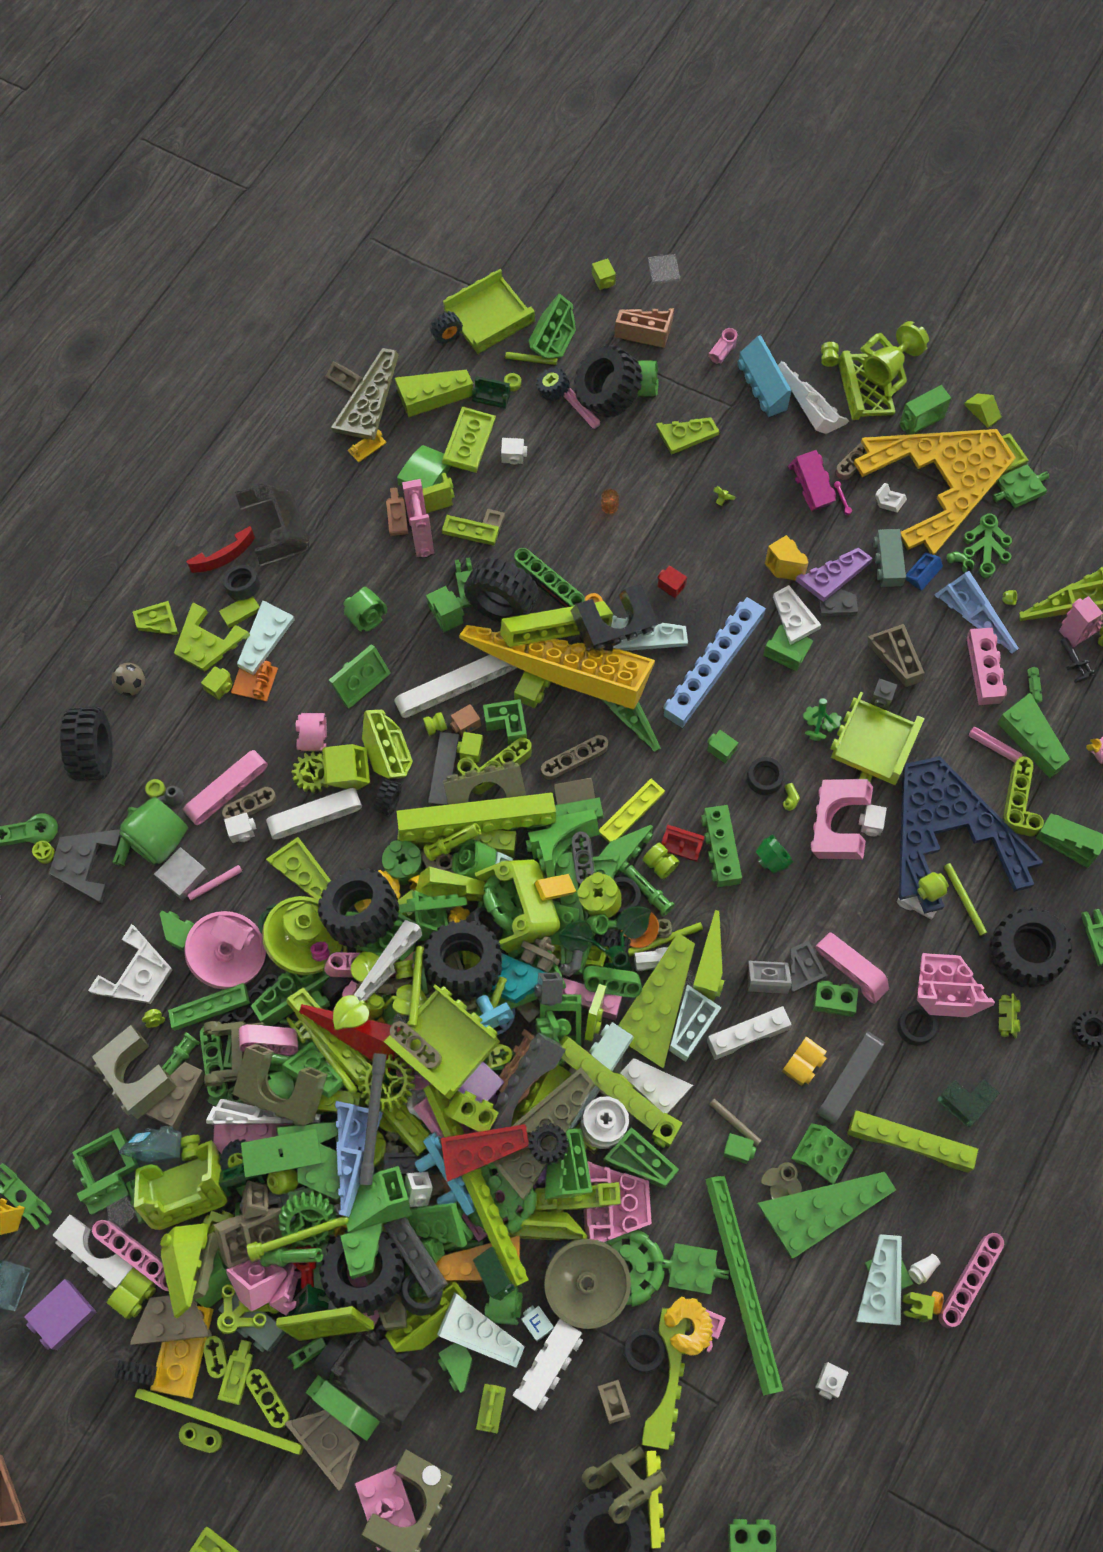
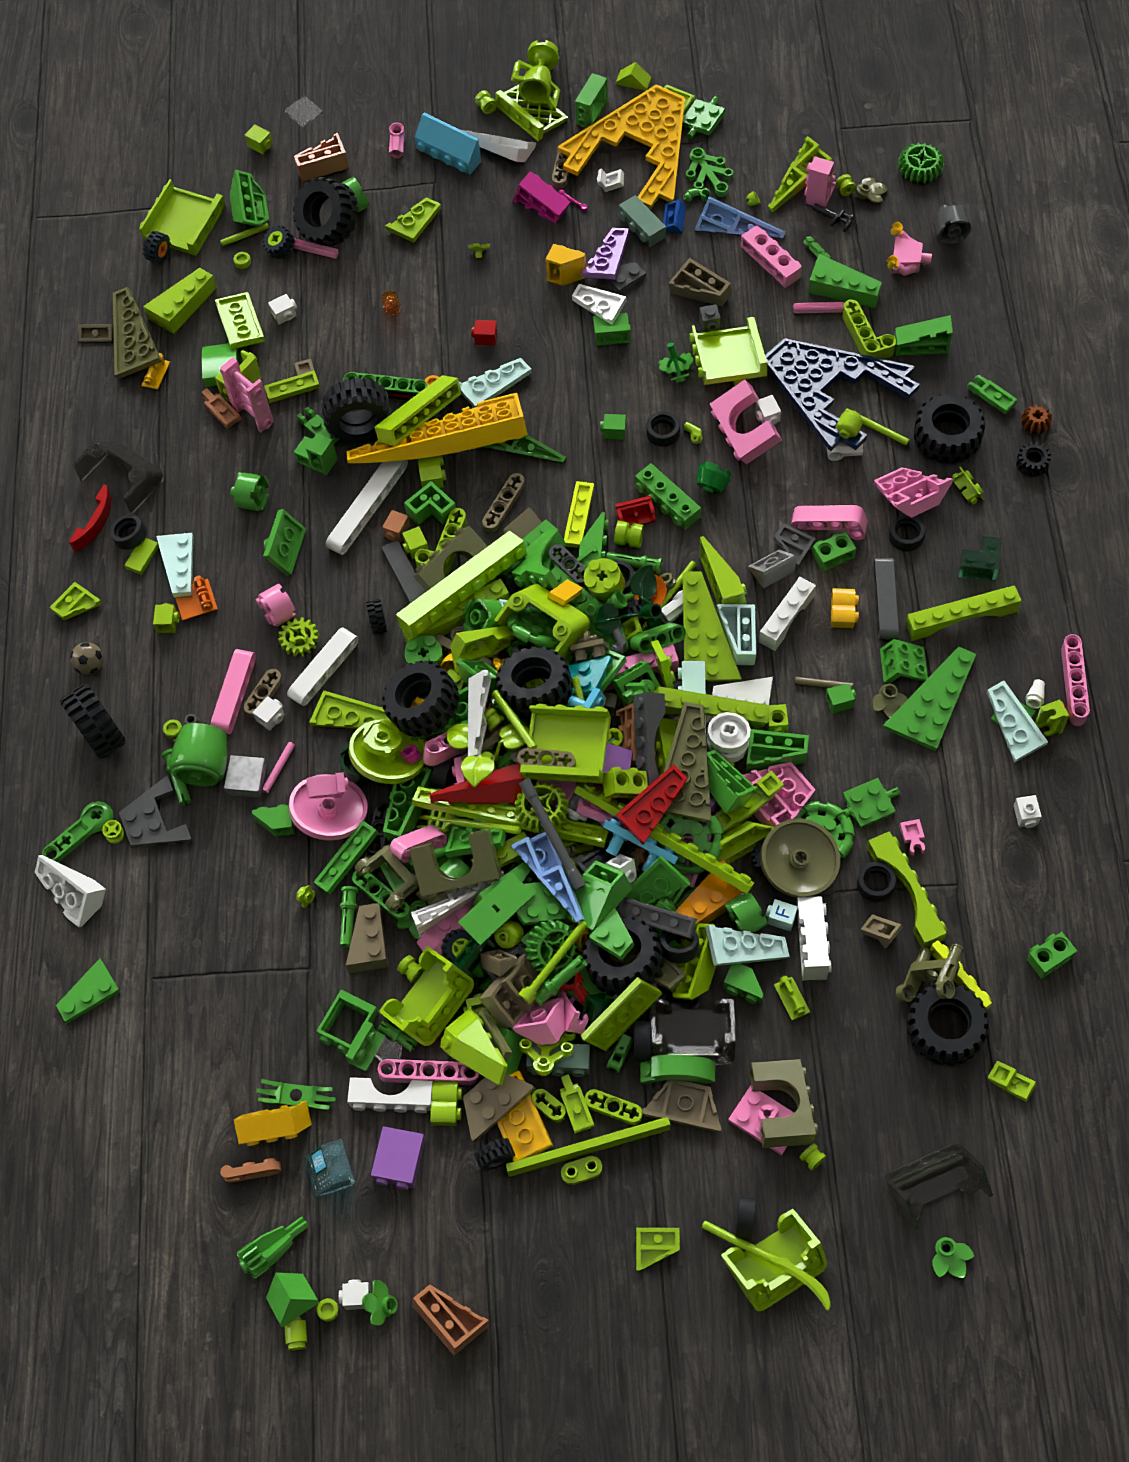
camera: 30 degrees left, 5 degrees down
white wing [88,924,172,1004] -> none
arch [92,1025,177,1119] -> none
clear light blue slope [119,1126,181,1162] -> none
lime wing [174,603,250,672] -> none
lime slope [322,744,370,790] -> none
lime wedge [362,710,413,779] -> none
bright green plate [399,894,467,913] -> none
white sticker [422,1466,441,1485] -> none
lime wheel [423,712,447,736] -> none
lime pin [424,823,481,861] -> none
dark green hinge [472,376,510,409] -> none
dark green hinge [473,1246,515,1301] -> none
black tyre [529,1123,569,1165] -> none
dark grey brick [534,972,563,1006] -> none
black arch [570,584,658,652] -> none
light blue brick [663,597,766,728] -> none
yellow piece [664,1297,714,1356] -> none
bright green plate [705,1176,783,1396] -> none

